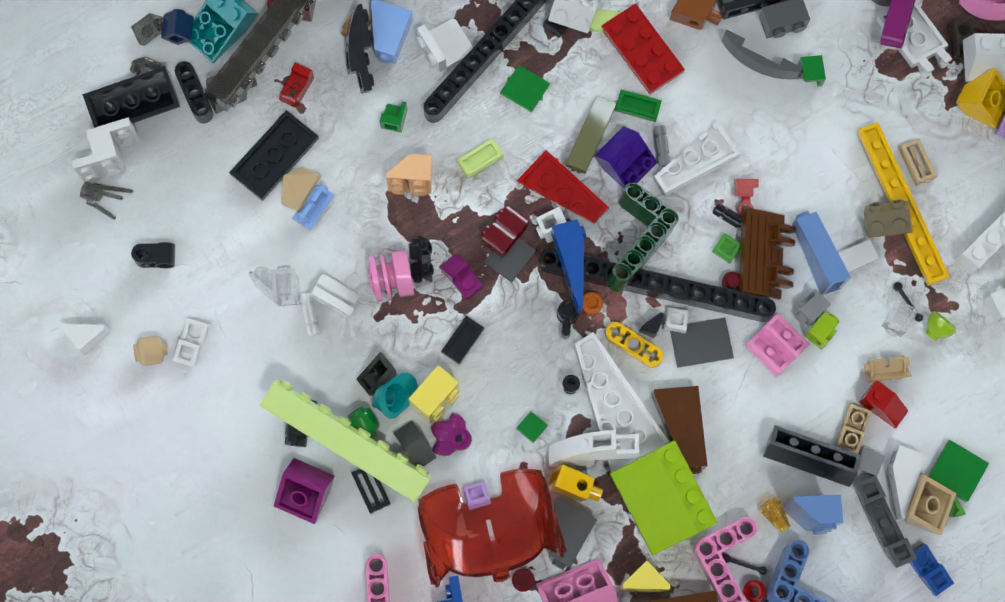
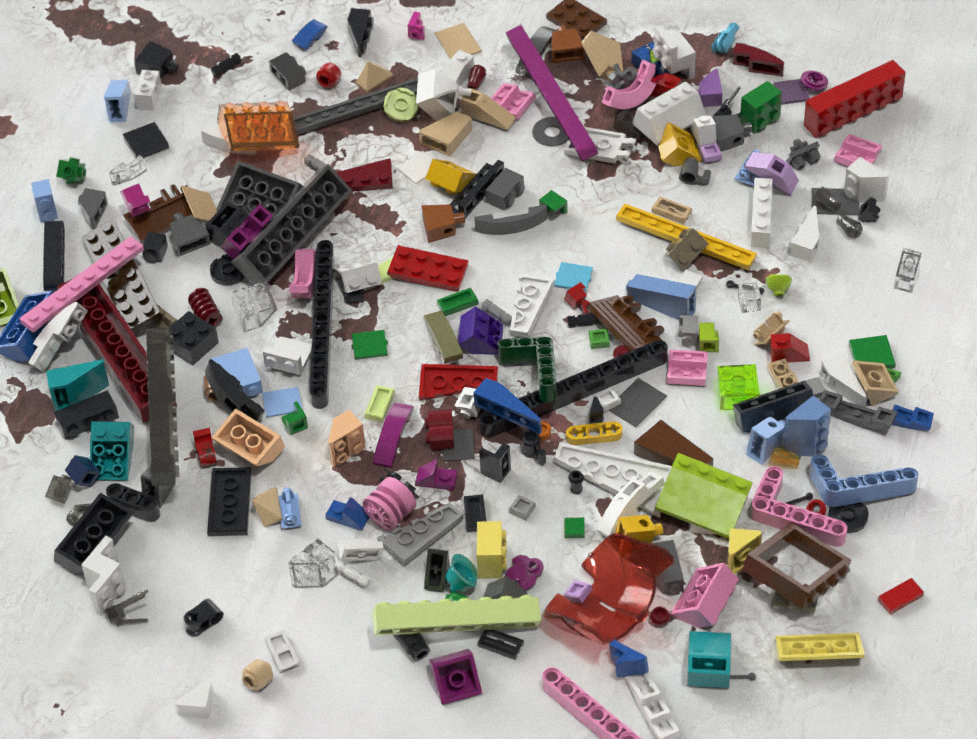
camera: 35 degrees left, 25 degrees down
none -> light nougat slope [211,409,285,467]
none -> light blue window [262,387,302,418]
none -> blue slope [325,497,369,531]
none -> magenta slope [373,402,414,468]
none -> light grey wing [377,503,464,565]
none -> black panel [479,443,511,483]
none -> light grey tile [508,495,536,521]
none -> medium azure piece [554,262,593,292]
none -> dark grey piece [679,158,711,185]
none -> clear neon green brick [716,364,760,411]
none -> light blue torso [746,417,785,465]

